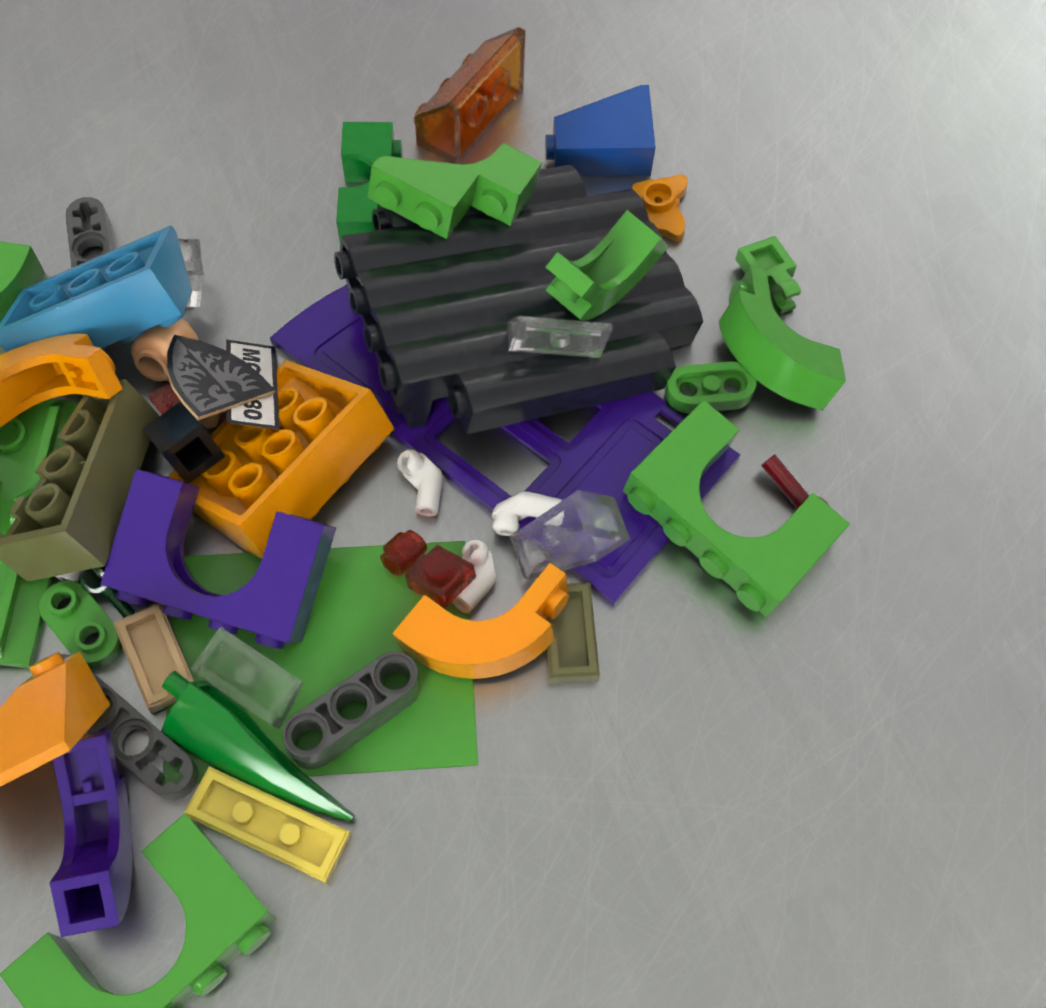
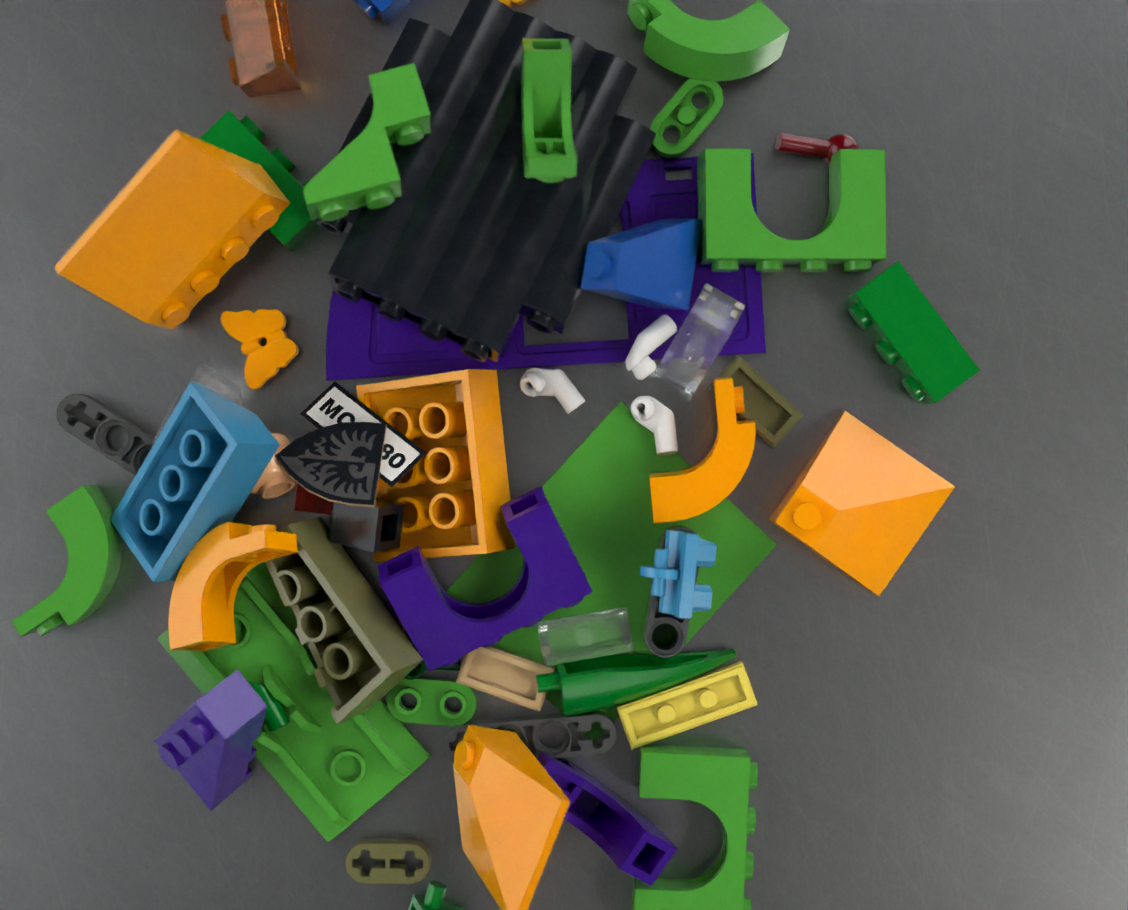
camera: 40 degrees left, 25 degrees up
clear red plate [380,530,476,609] -> none
clear slope [507,316,613,358] -> none
none -> light orange slope [54,130,290,329]
none -> light orange animal [221,309,299,390]
none -> blue slope [581,219,702,310]
none -> dark azure hips [639,530,717,619]
none -> light orange slope [768,411,955,596]
none -> green brick [847,261,980,405]

